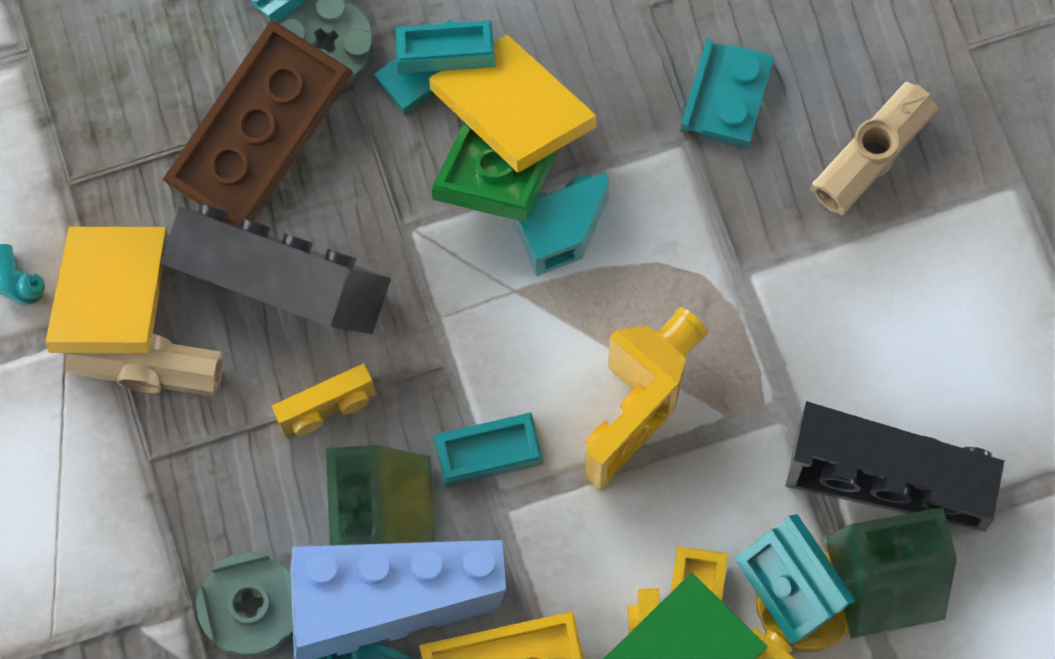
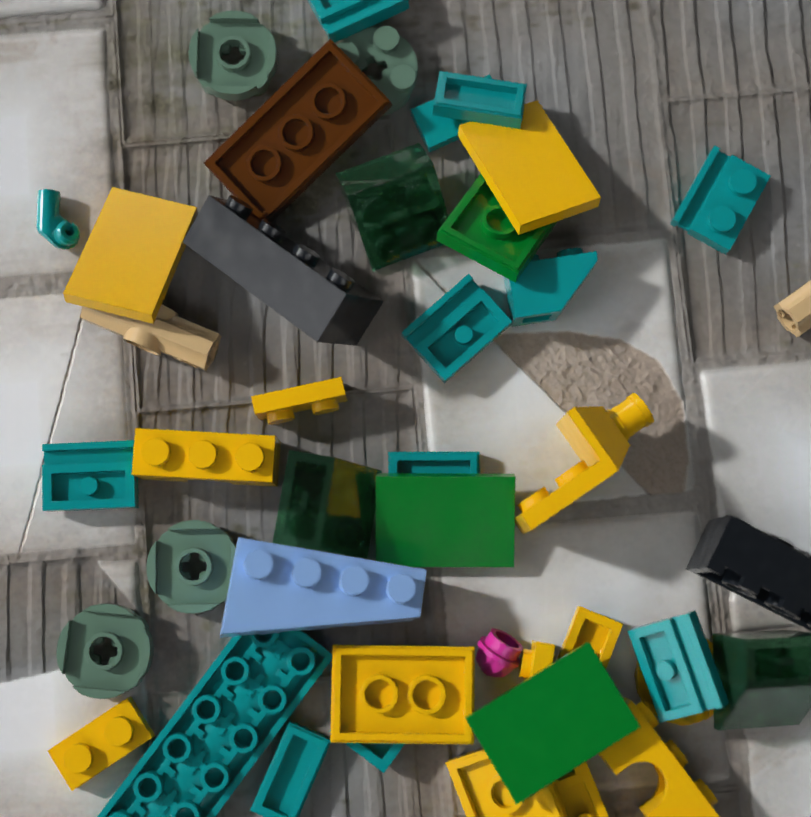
camera: 10 degrees right, 10 degrees up
none -> teal plate [42,440,139,512]
none -> yellow arch [131,428,281,487]
none -> sand green plate [189,10,278,101]
none -> clear green slope [336,143,448,272]
none -> green tile [376,473,515,567]
none -> teal plate [401,274,513,384]
none -> dark pink plate [475,628,523,678]

